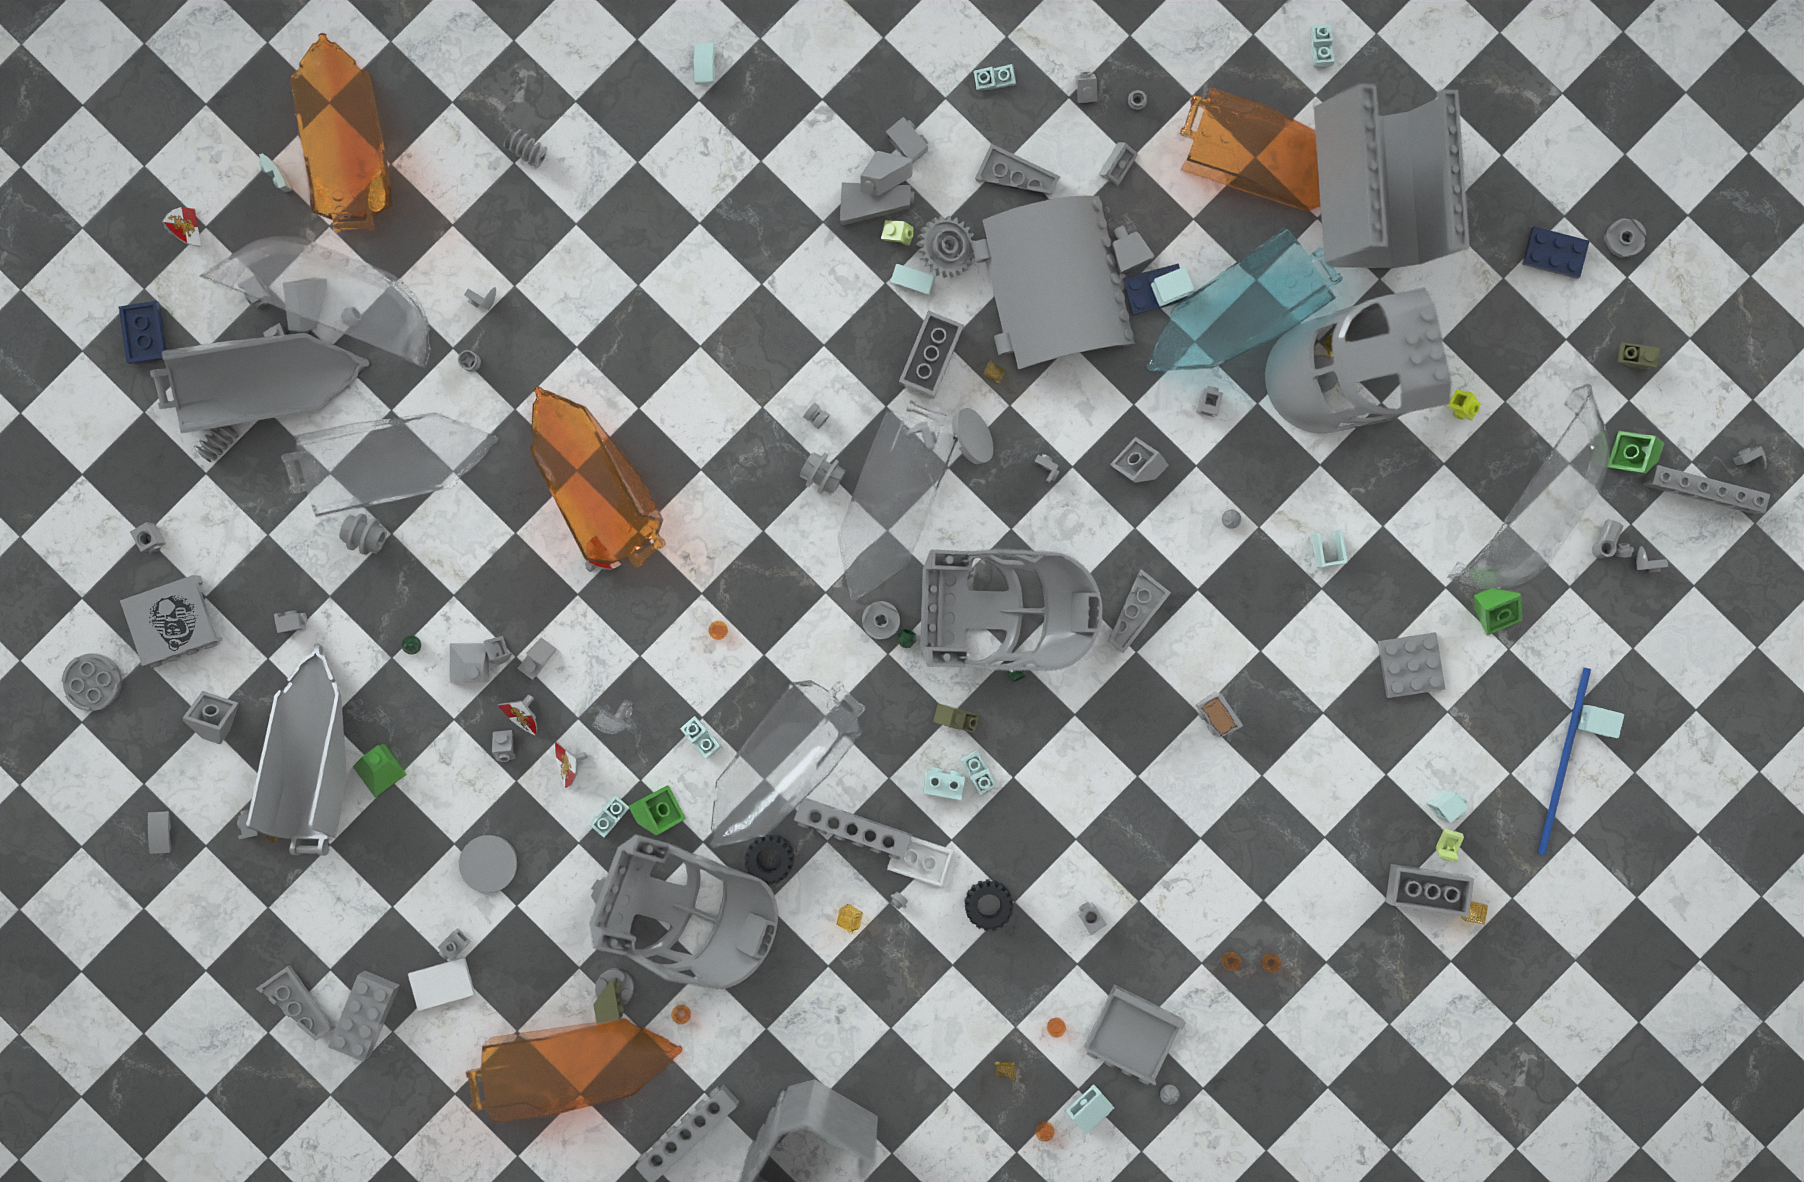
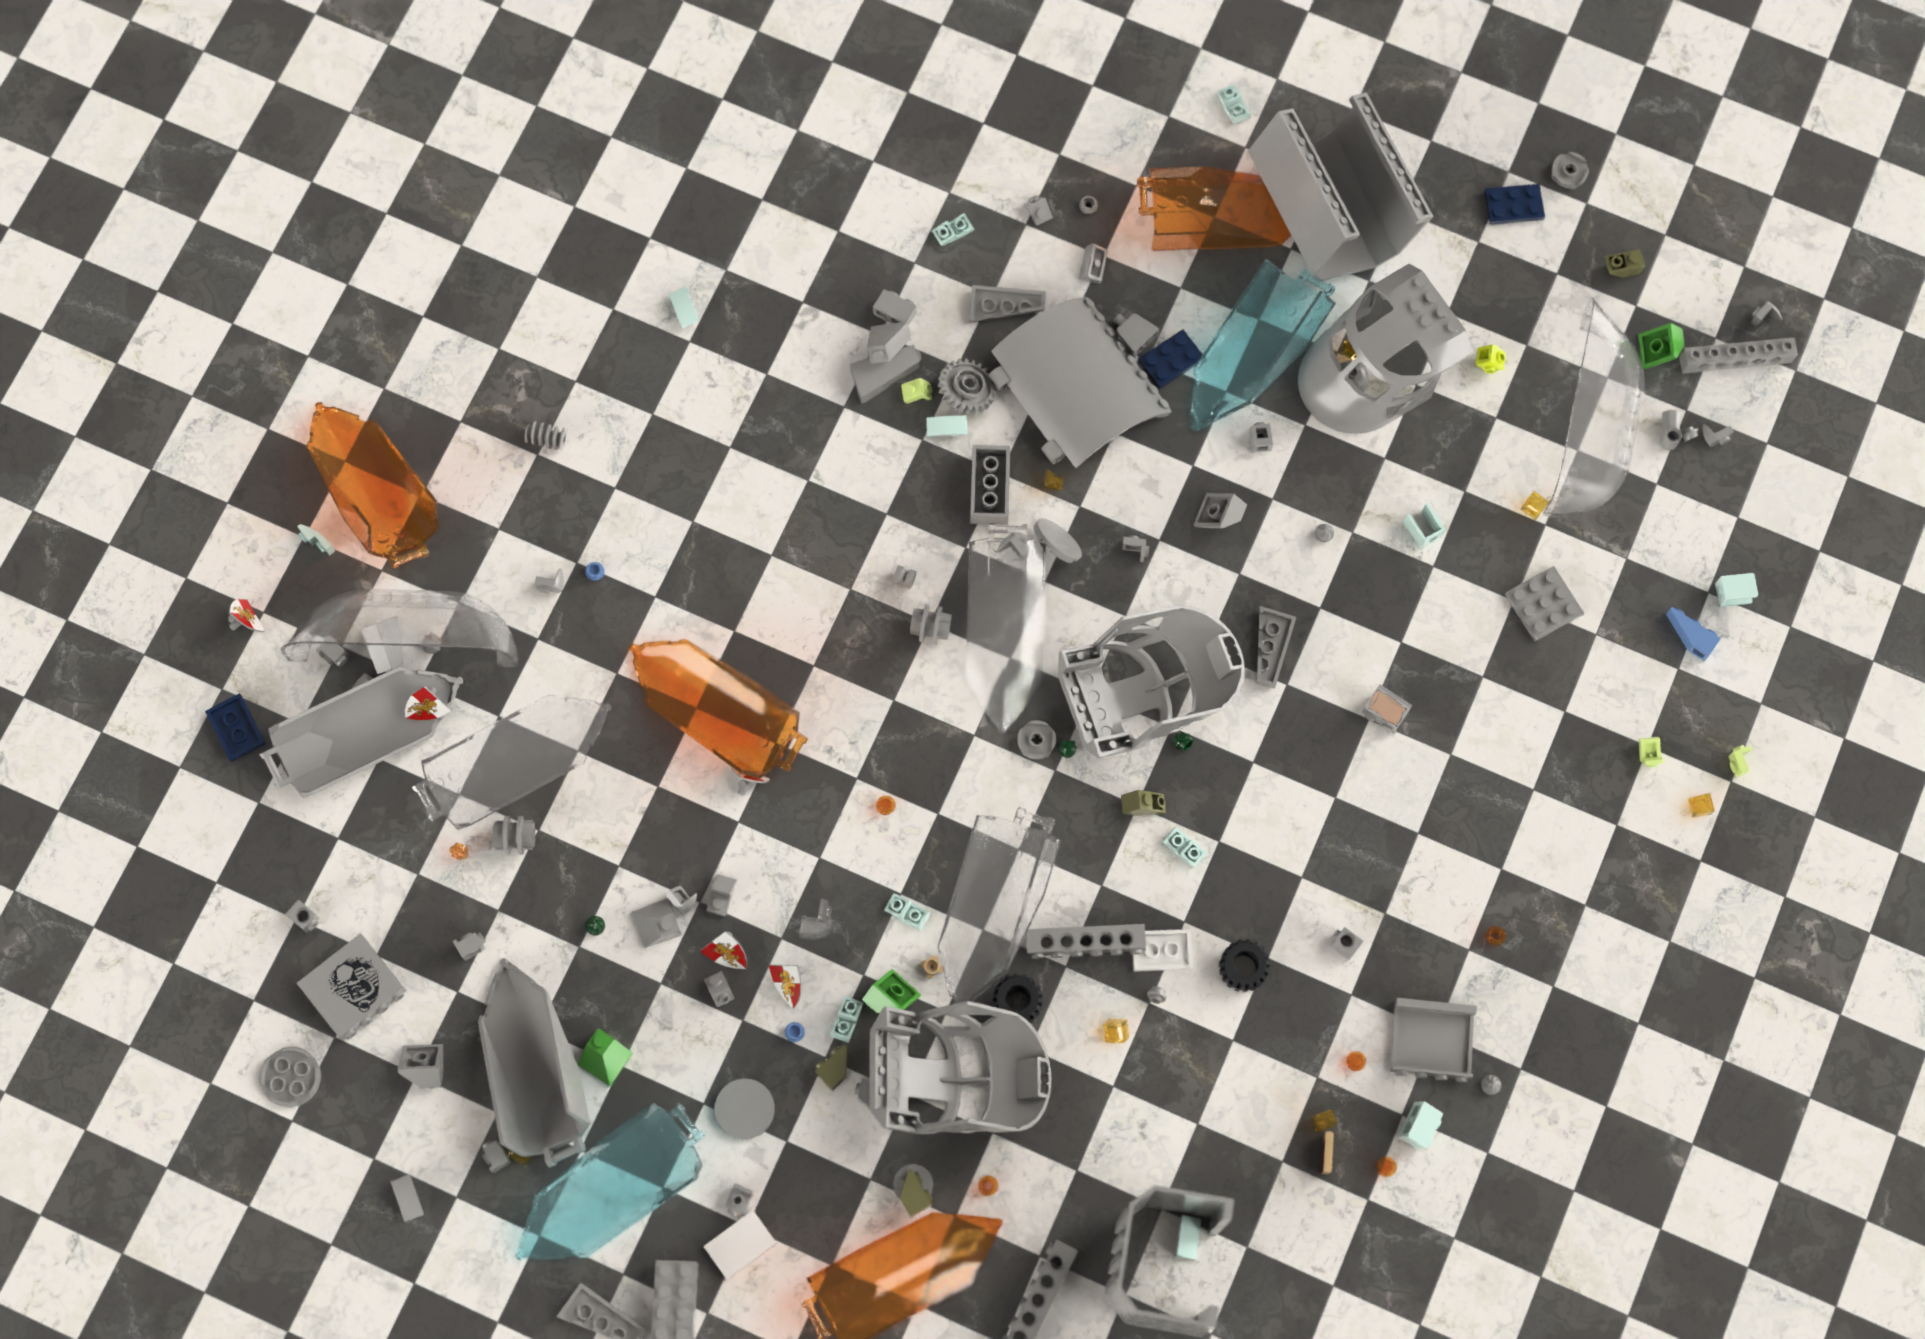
camera: 25 degrees left, 15 degrees down
light grey piece [194,425,239,462] -> none
light grey wheel [458,350,481,372] -> none
light aqua brick [923,766,965,800] -> none
light aqua piece [1151,267,1195,306] -> none
clear orange plate [1261,953,1281,973] -> none
light grey brick [1385,864,1474,917] -> none
light aqua brick [1427,790,1469,823] -> none
bright green slope [1474,588,1522,635] -> none
blue piece [1538,667,1591,855] -> none
none -> shield [405,686,451,720]
none -> clear orange plate [449,843,469,860]
none -> clear light blue windscreen [516,1103,705,1260]
none -> medium blue plate [585,562,604,581]
none -> medium blue plate [785,1022,805,1042]
none -> olive slope [815,1044,848,1091]
none -> tan plate [920,955,943,979]
none -> tan tile [1321,1131,1334,1175]
none -> clear yellow slope [1520,491,1549,520]
none -> medium blue slope [1666,607,1721,661]
none -> yellowish green bracket [1729,745,1752,778]

